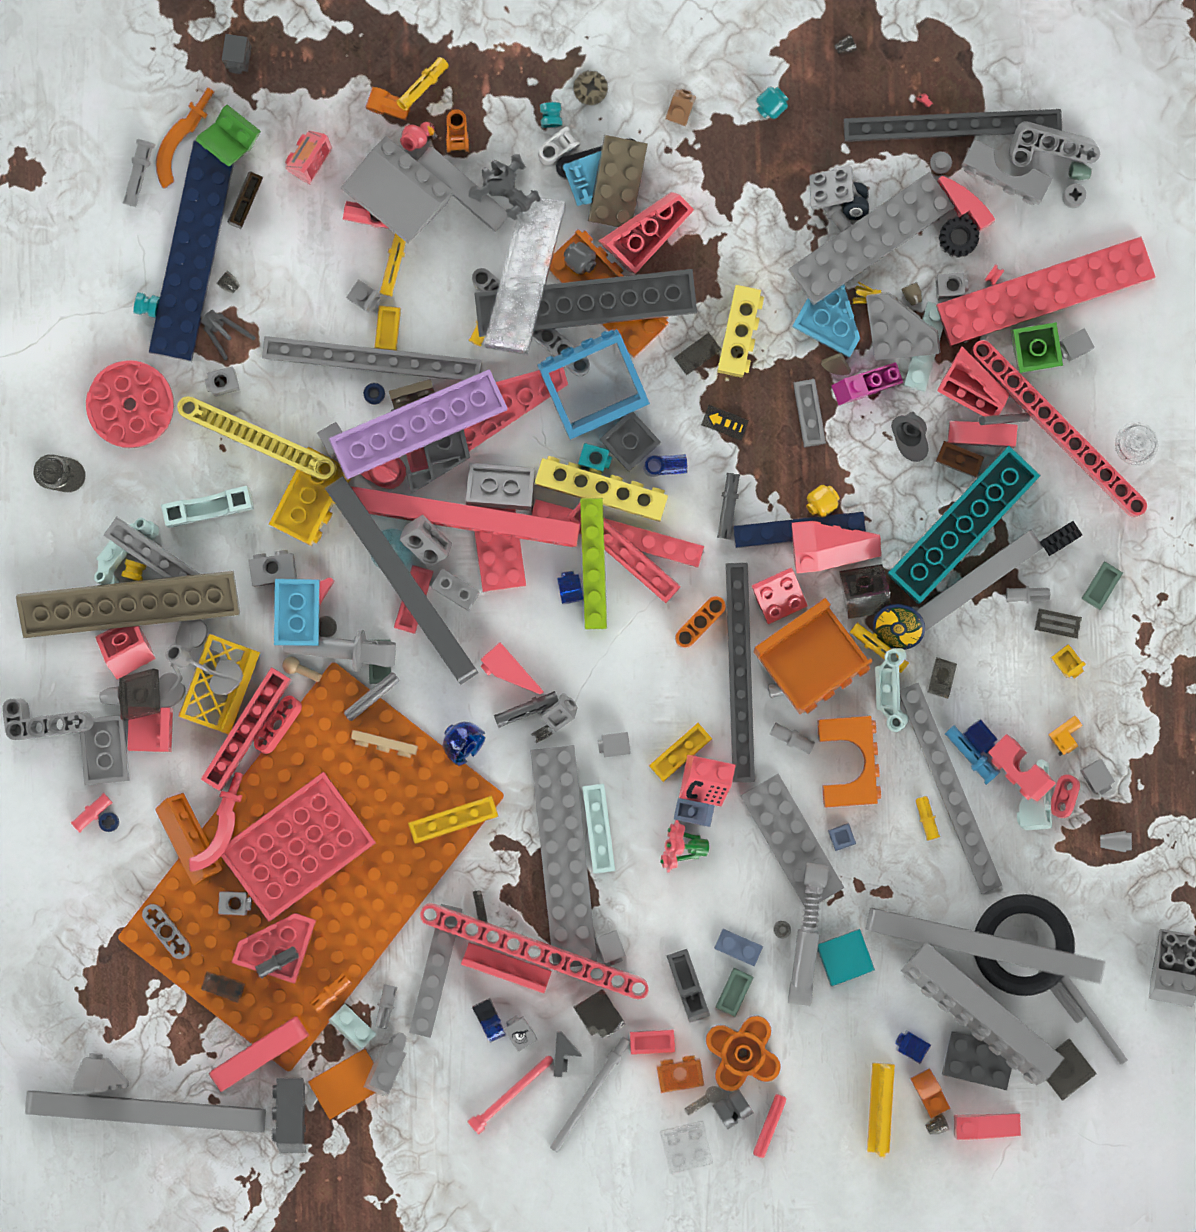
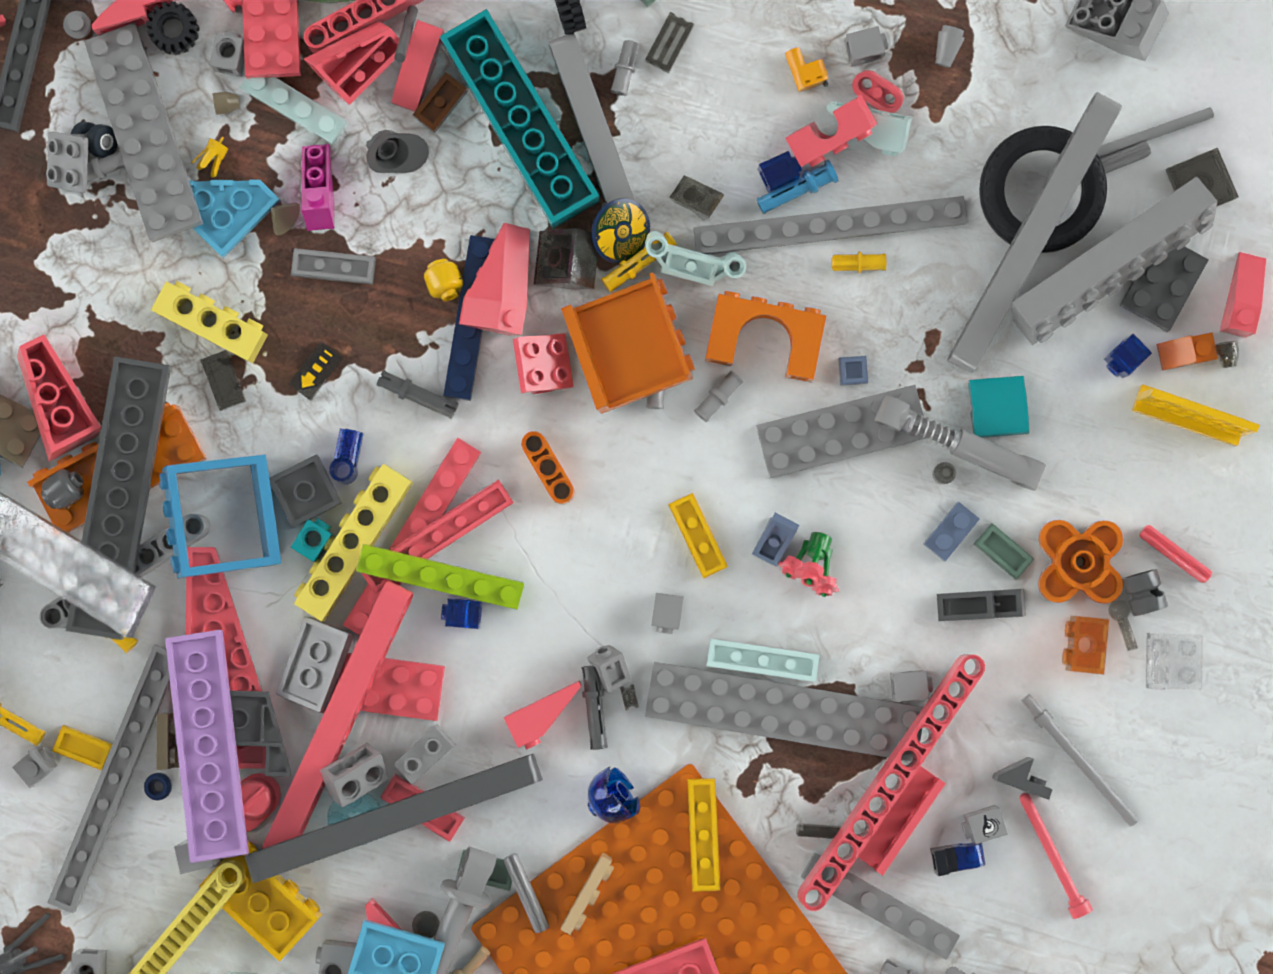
camera: 75 degrees left, 0 degrees up
clear smoke piece [573,989,626,1038] -> none
coral tile [630,1029,675,1054] -> none
coral slope [679,755,735,807] -> none
dark grey plate [726,563,755,782] -> none
light grey plate [866,292,941,360] -> none
yellow bracket [1050,644,1086,679] -> none

